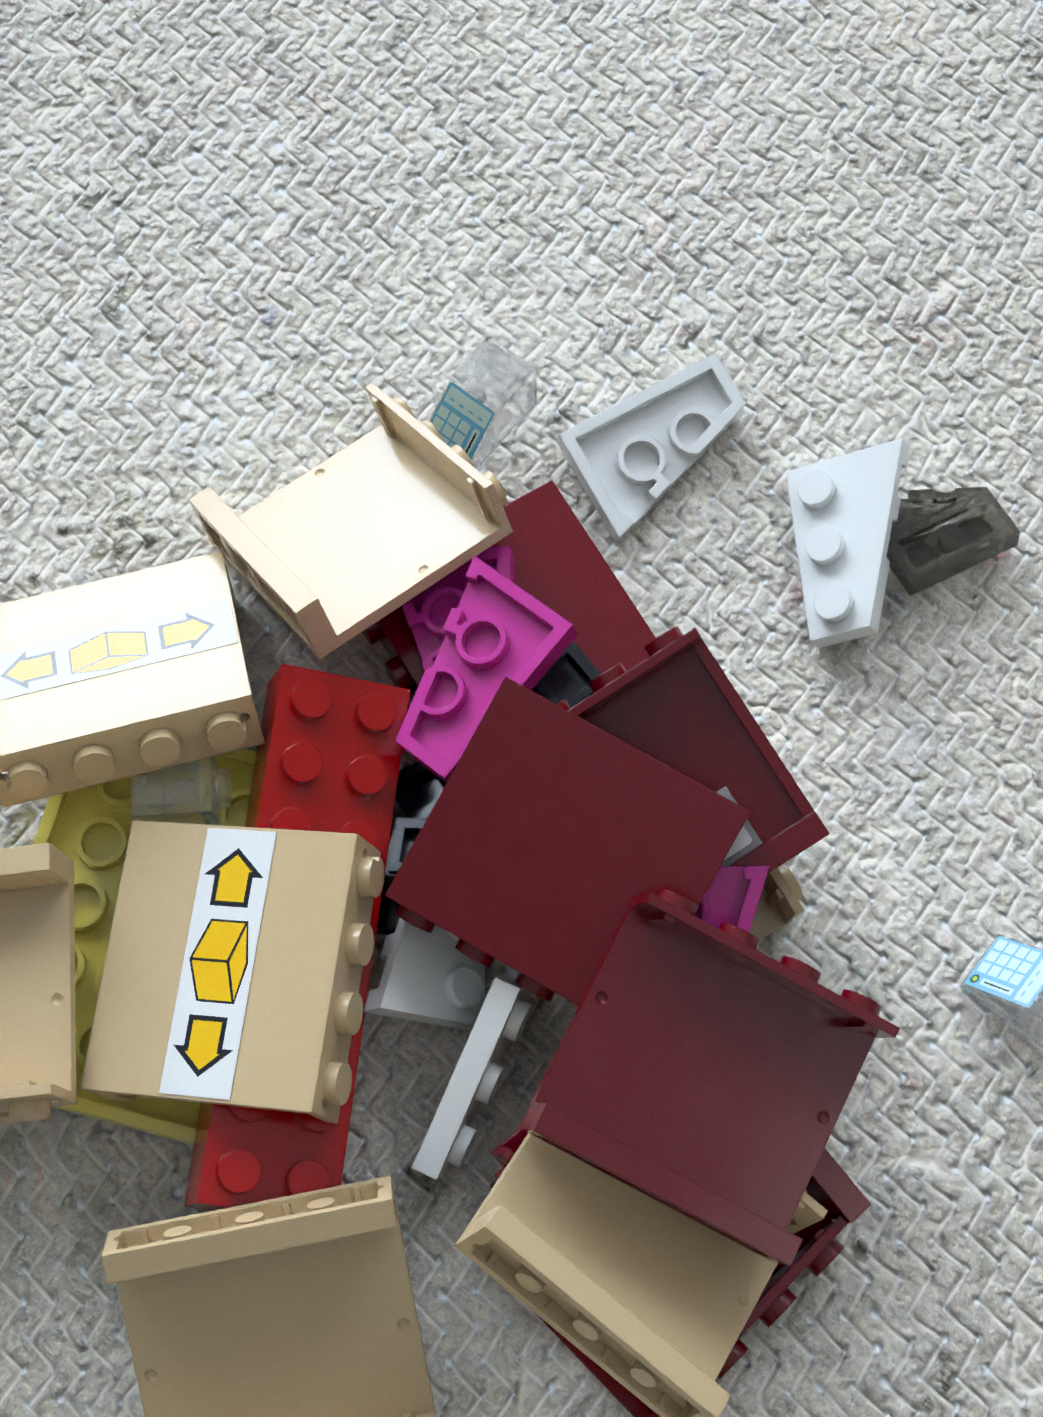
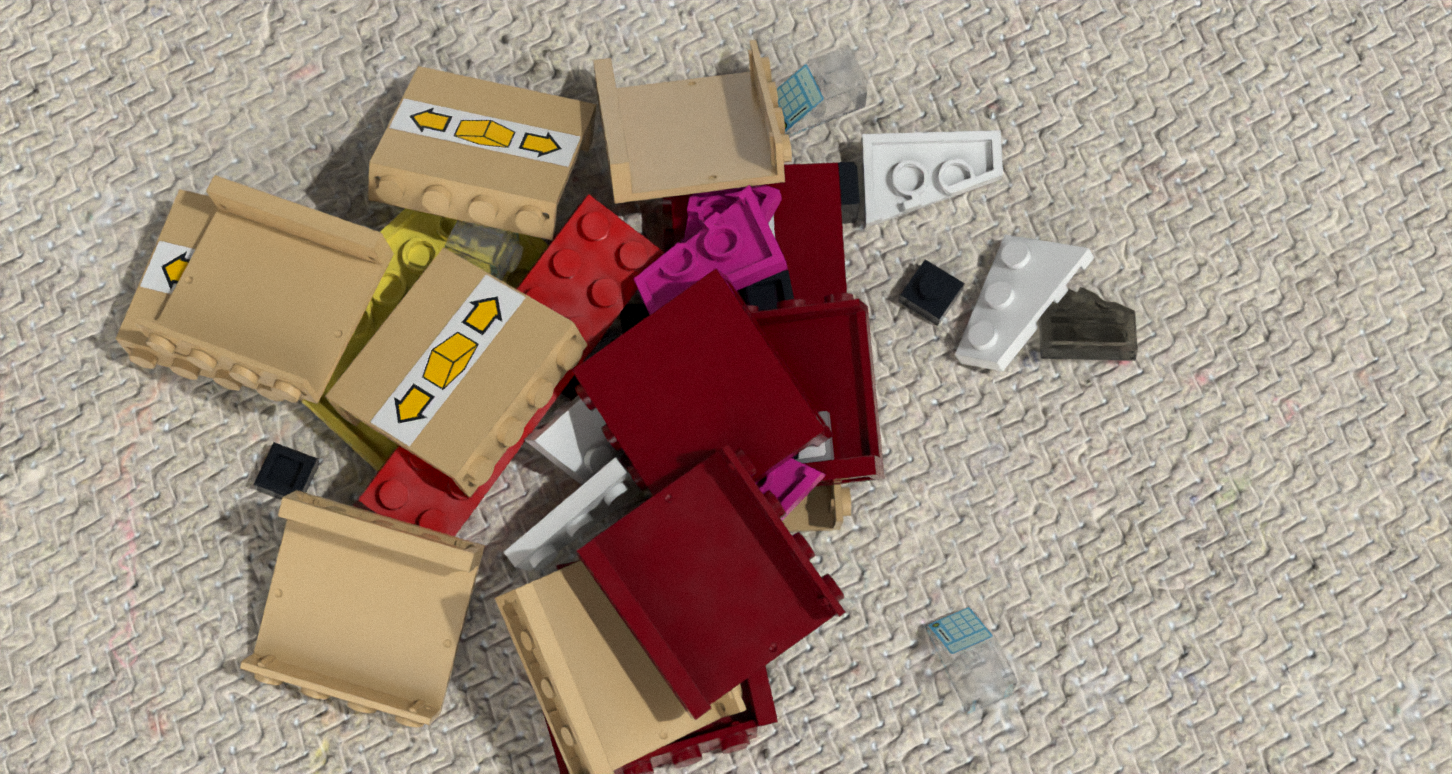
camera: 25 degrees right, 0 degrees up
none -> black tile [254,442,320,499]
none -> black tile [838,162,860,224]
none -> black plate [899,259,965,326]

